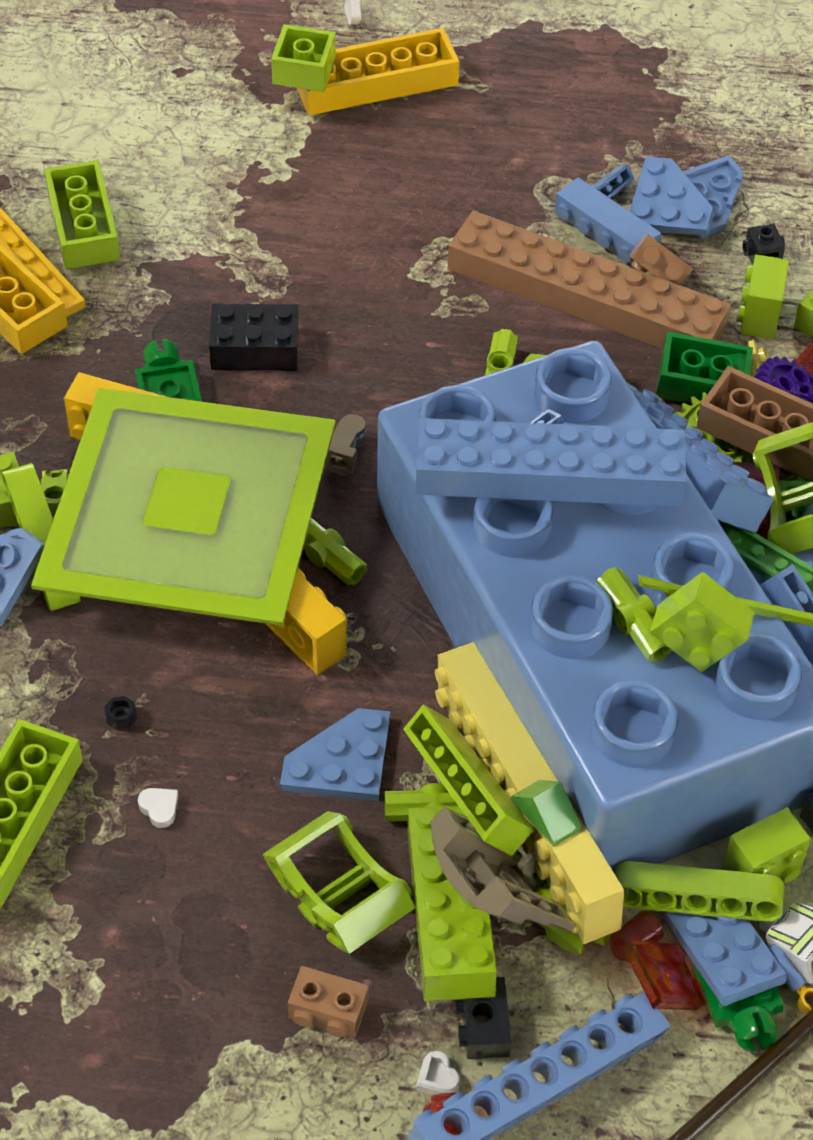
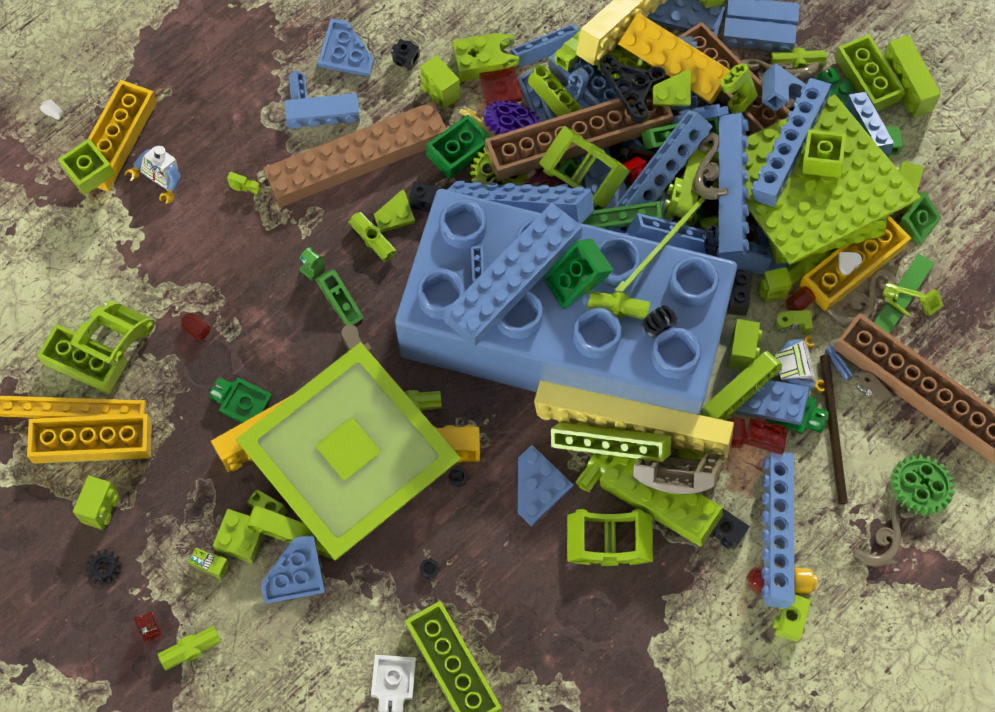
camera: 50 degrees left, 15 degrees up
white tile [138,788,179,828] -> none
black brick [209,303,299,371] -> none
medium nougat brick [287,966,369,1038] -> none
white tile [416,1051,460,1098] -> none
bright green slope [511,780,581,846] -> none
medium nougat brick [628,233,693,286] -> none
medium blue plate [630,157,714,236] -> none
lime brick [650,572,755,672] -> none
none -> lime window [69,301,155,366]
none -> torso [124,146,181,204]
none -> clear red brick [181,312,211,341]
none -> lime plate [227,172,261,195]
none -> bright green leg [300,247,325,281]
none -> bright green slope [315,269,364,325]
none -> black tile [448,467,468,488]
none -> green slope [543,239,613,309]
none -> black gear [642,305,677,338]

